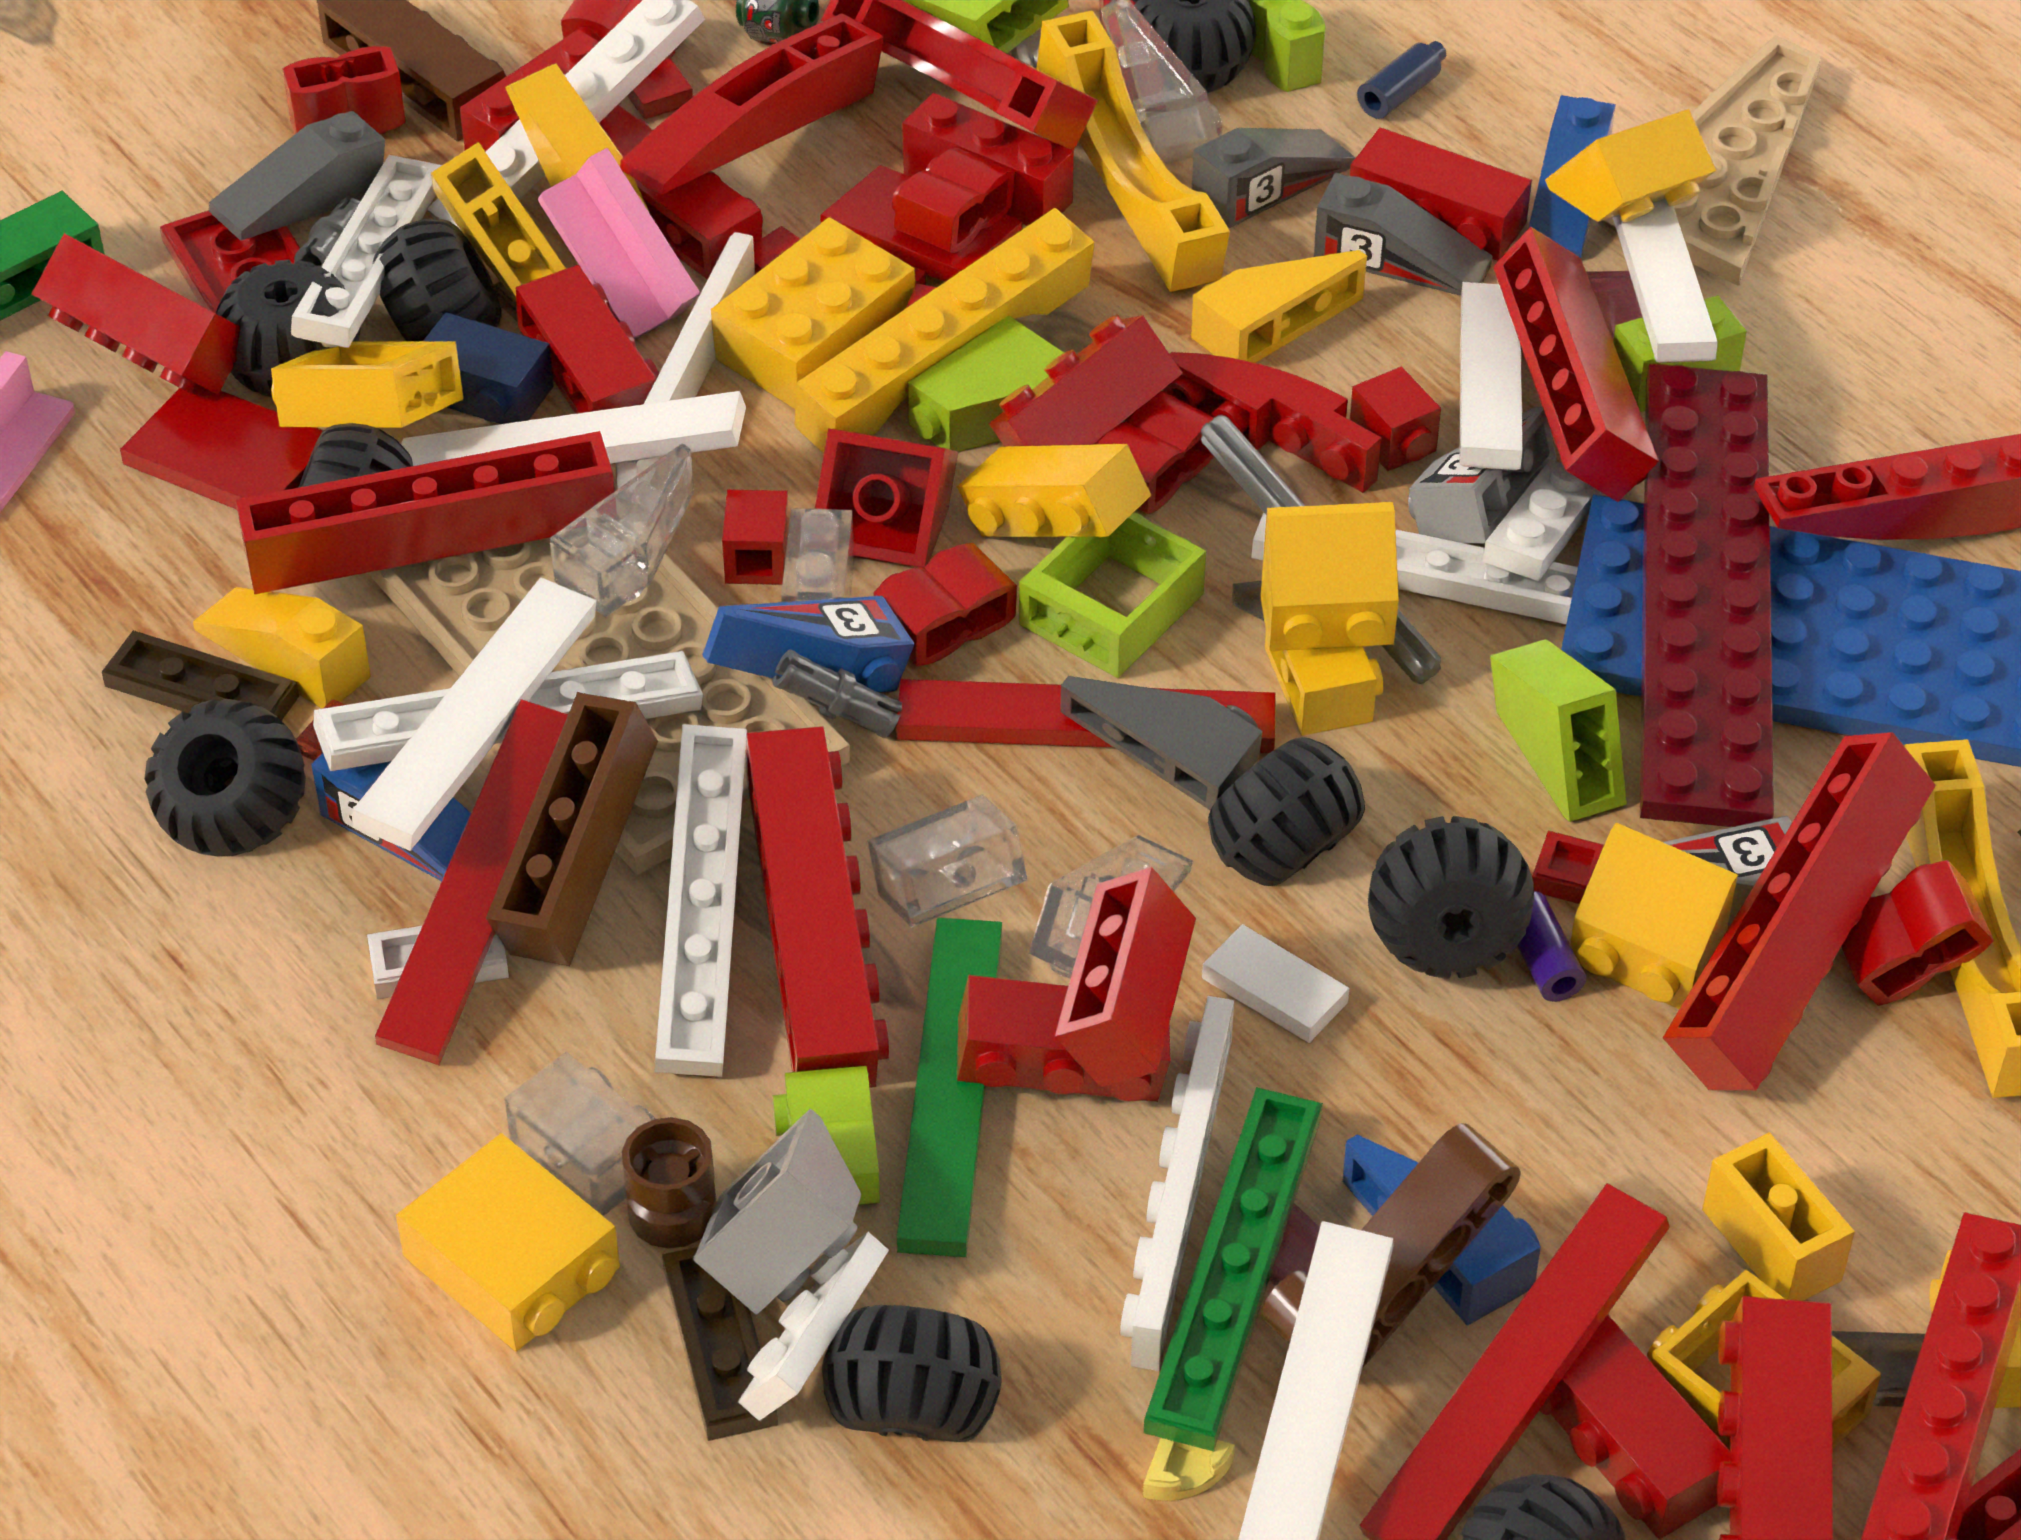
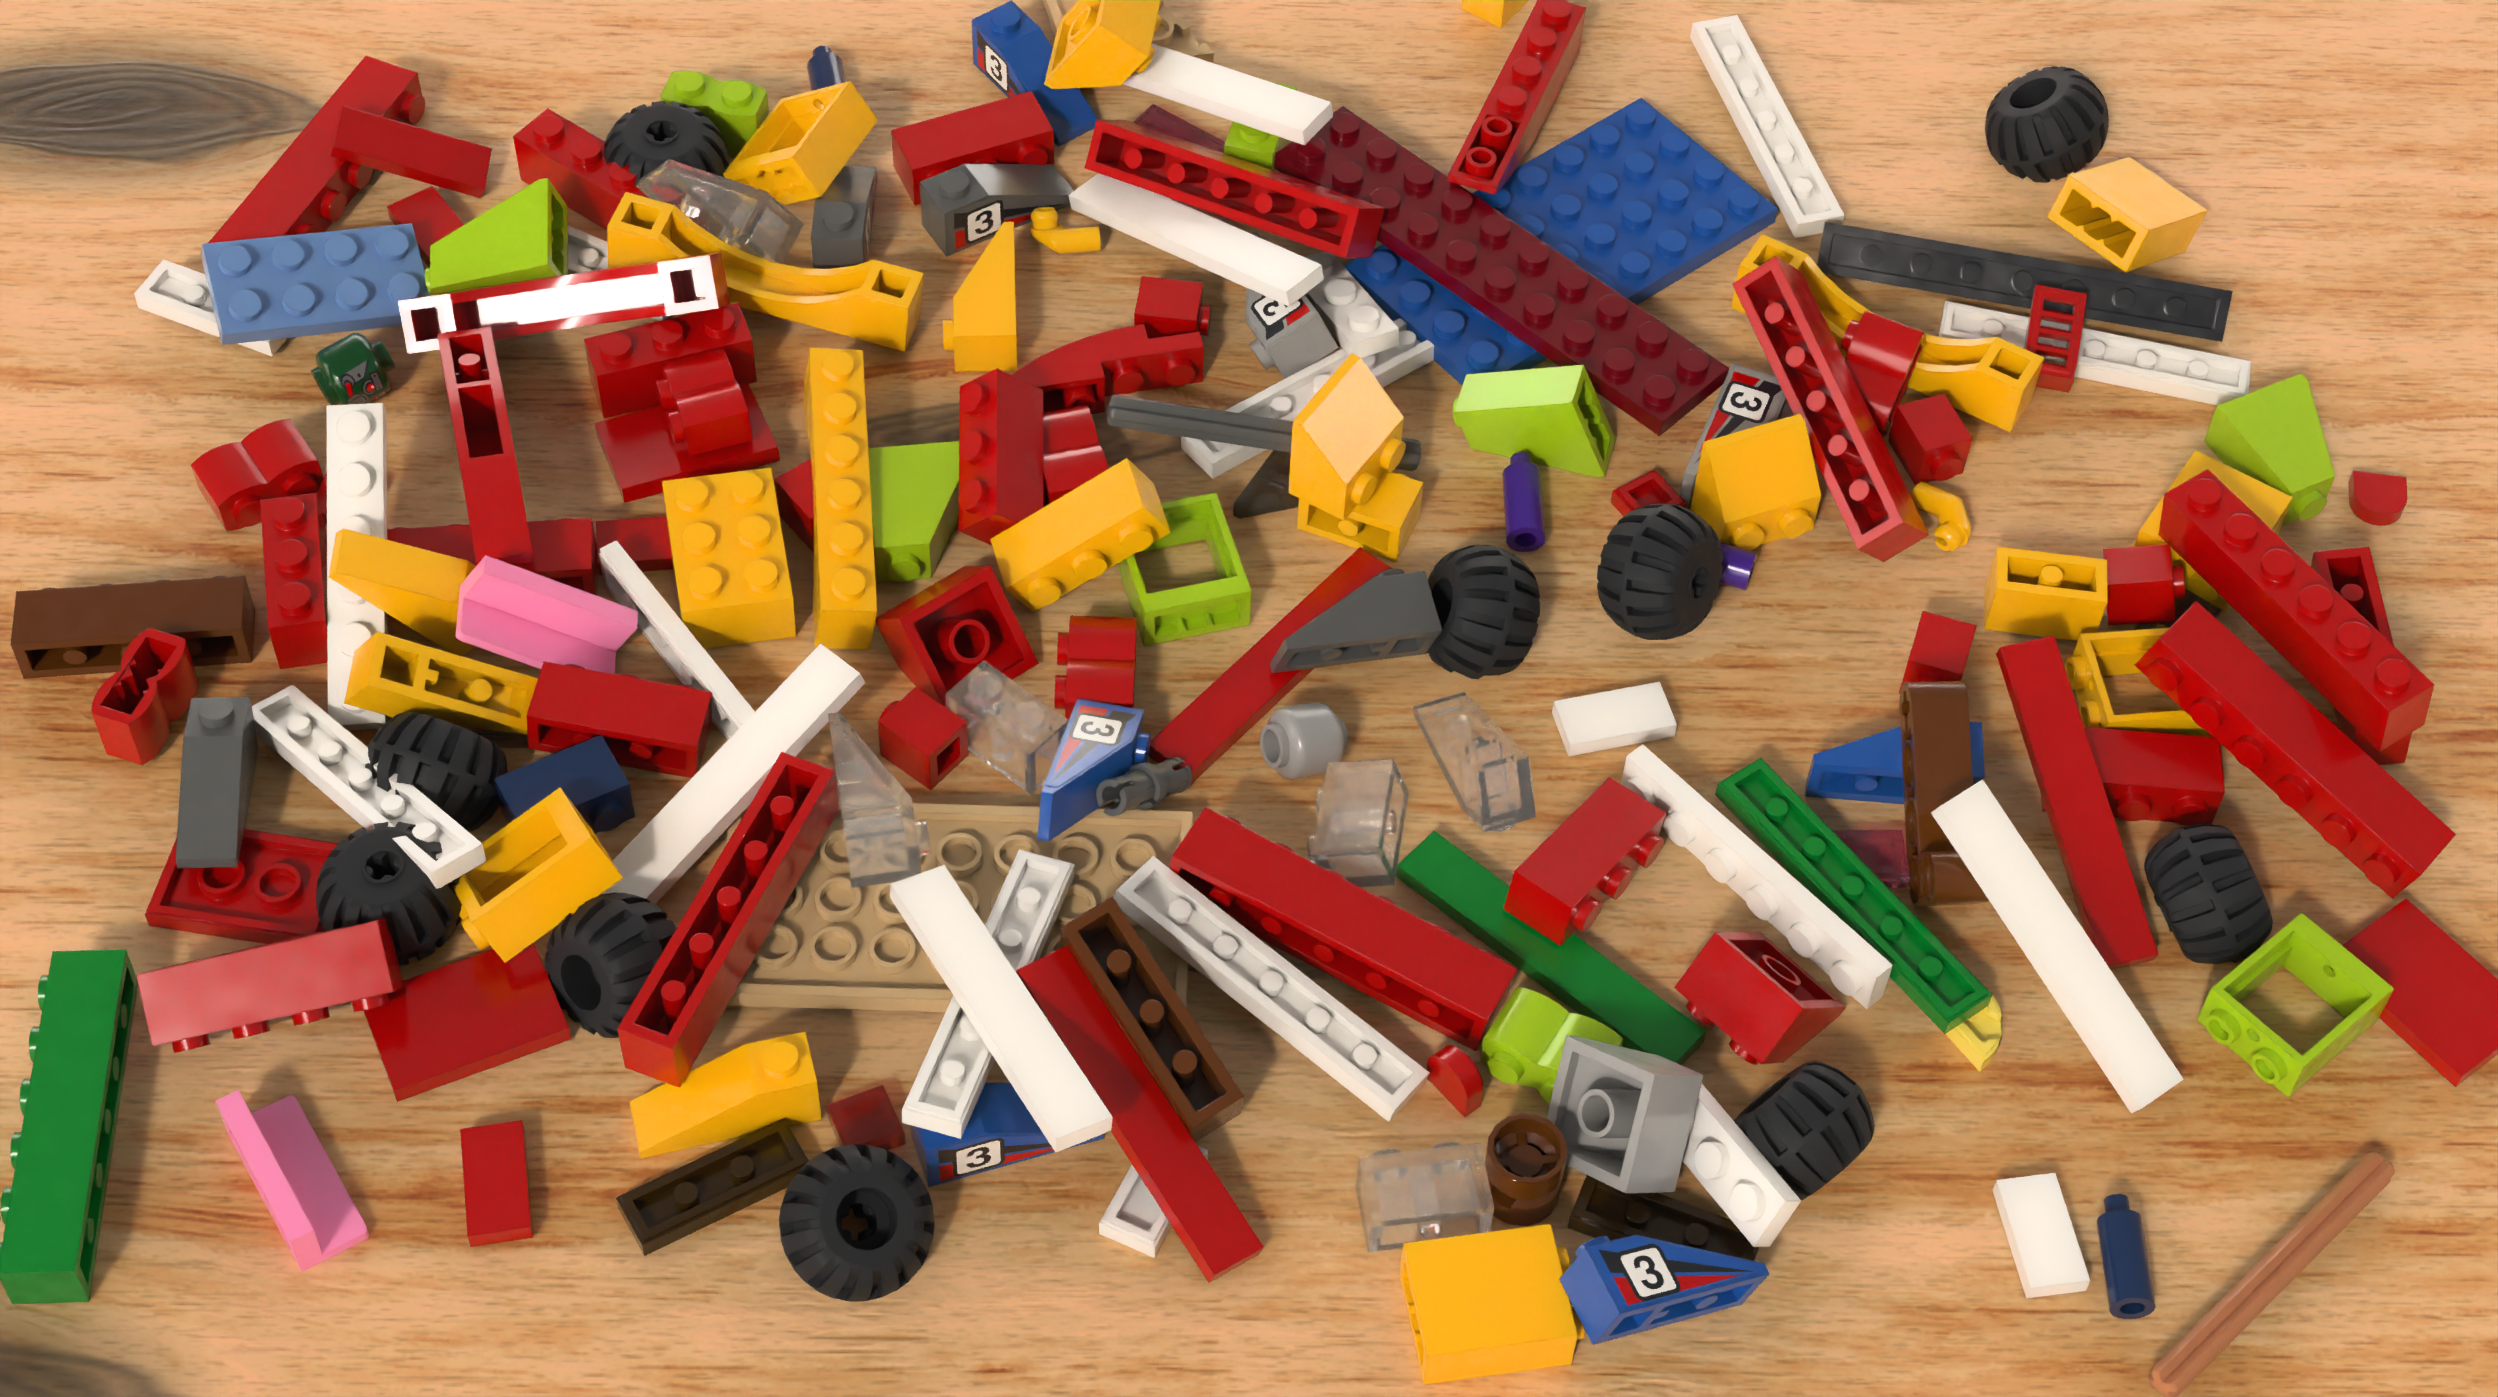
camera: 55 degrees left, 5 degrees up
dark grey pin [294,198,360,267] -> none
red brick [1055,867,1196,1088] -> none
none -> red tile [460,1120,533,1247]
none -> yellow window [723,81,878,213]
none -> yellow arm [1029,207,1101,254]
none -> light grey head [1260,702,1348,780]
none -> red tile [1426,1045,1483,1118]
none -> dark purple cylinder [1502,452,1545,552]
none -> blue slope [1559,1235,1769,1345]
none -> red slope [1674,932,1847,1065]
none -> red brick [1888,394,1973,486]
none -> red brick [1899,611,1977,694]
none -> yellow arm [1911,482,1972,552]
none -> red brick [2103,544,2185,626]

